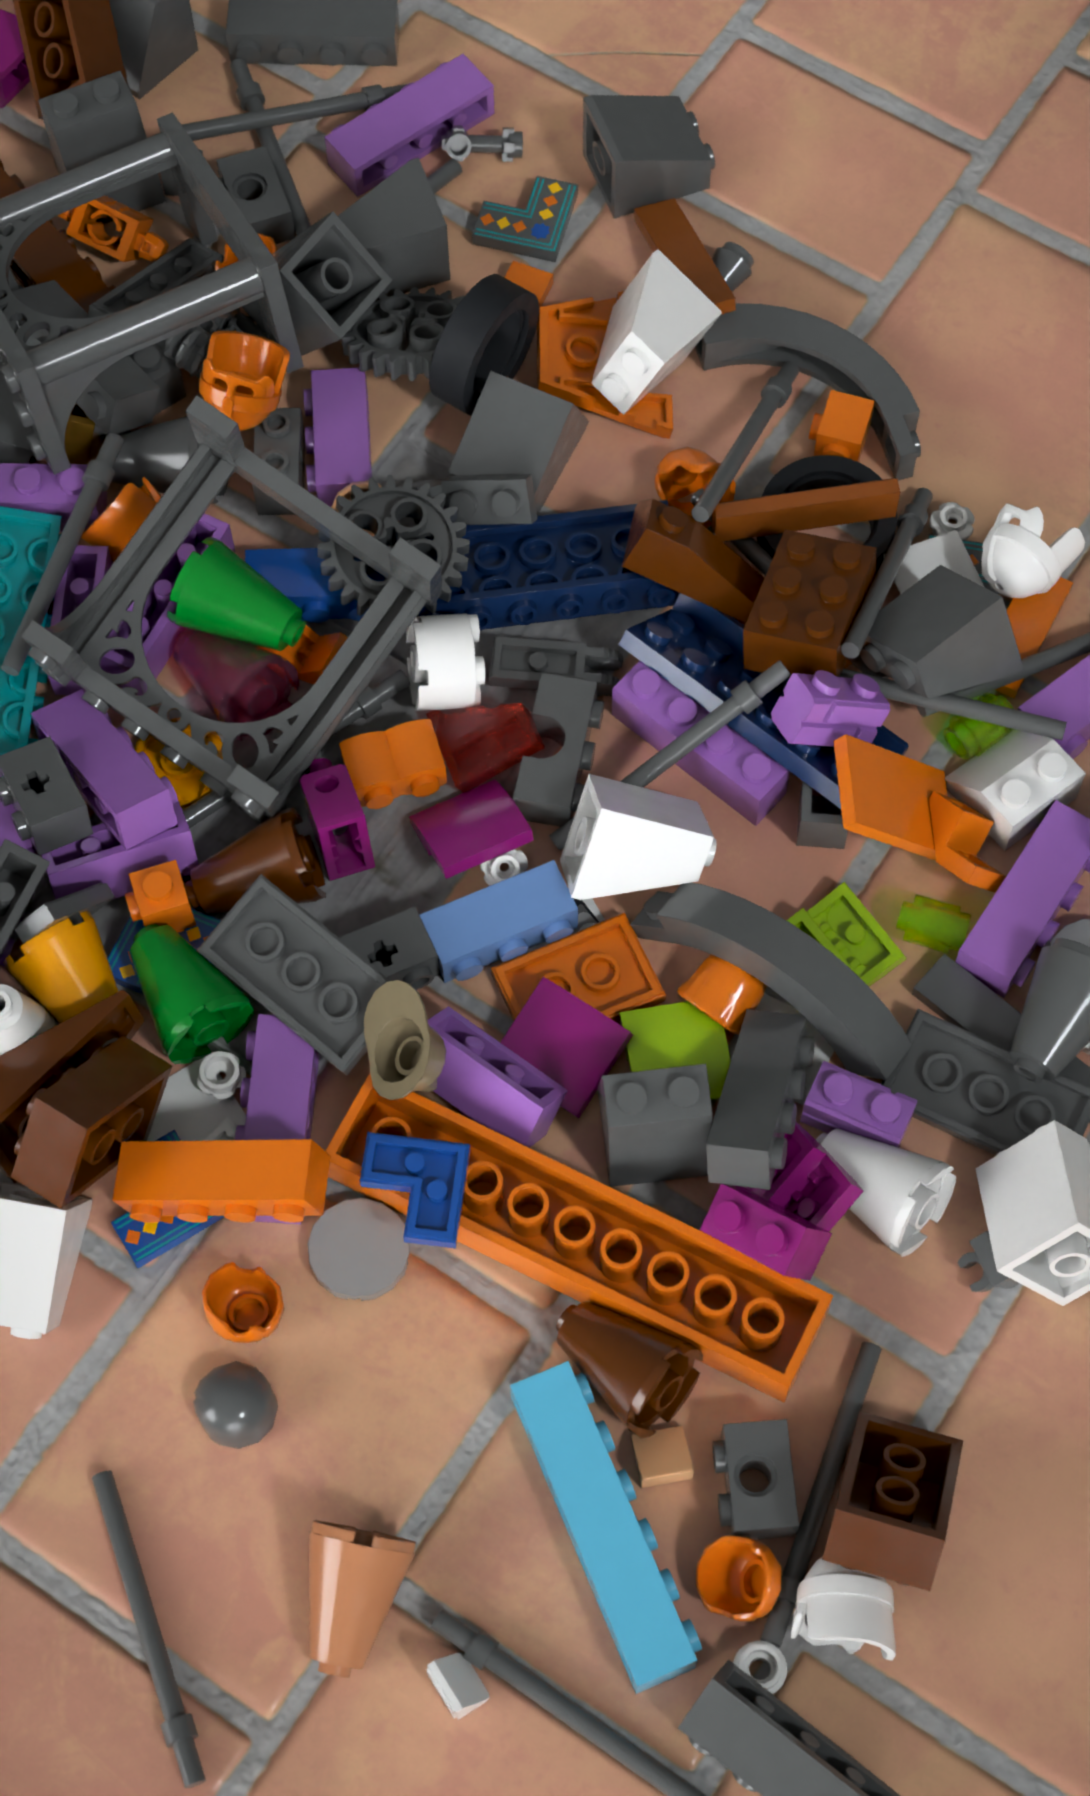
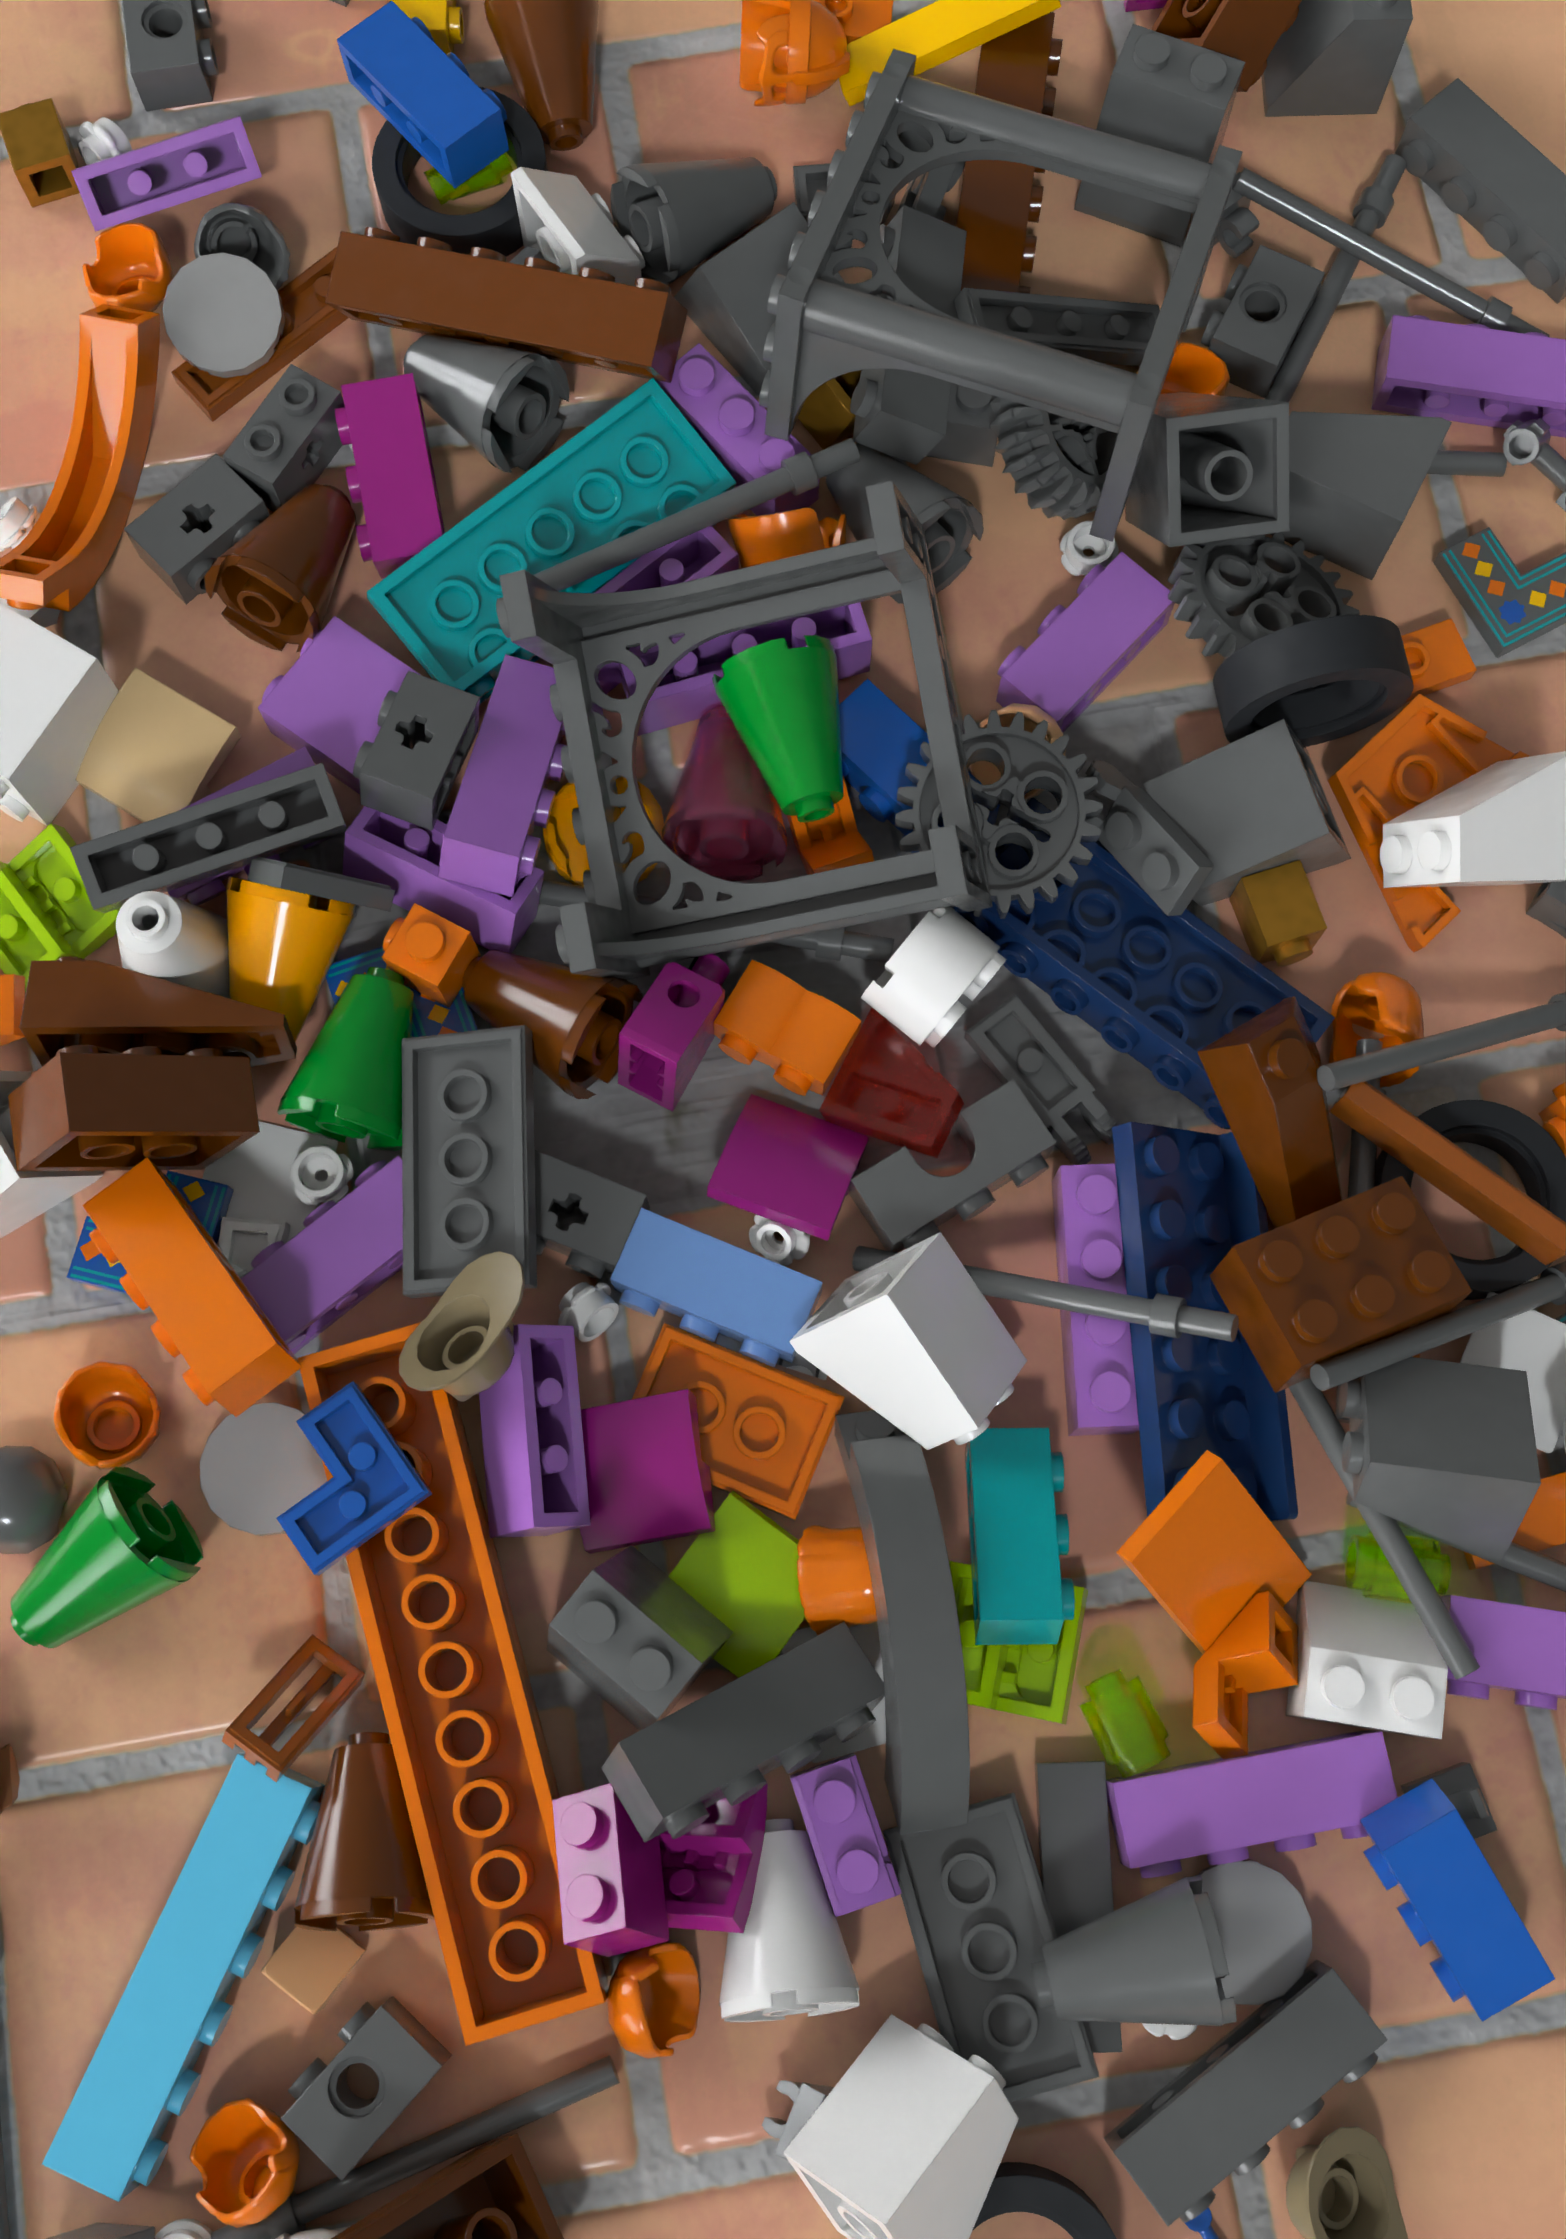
camera: 45 degrees right, 10 degrees up
orange piece [57,195,169,262] -> none
orange helmet [199,331,290,431] -> none
dark grey brick [252,408,305,515] -> none
medium lavender brick [771,670,891,747] -> none
dark grey panel [796,781,848,849] -> none
none -> green cone [10,1467,203,1648]
none -> dark orange tile [222,1634,365,1782]
none -> white plate [558,1282,619,1342]
none -> orange hair [607,1943,700,2059]
none -> teal brick [965,1428,1075,1645]
none -> white plate [1060,521,1119,576]
none -> pearl gold brick [1229,860,1327,967]

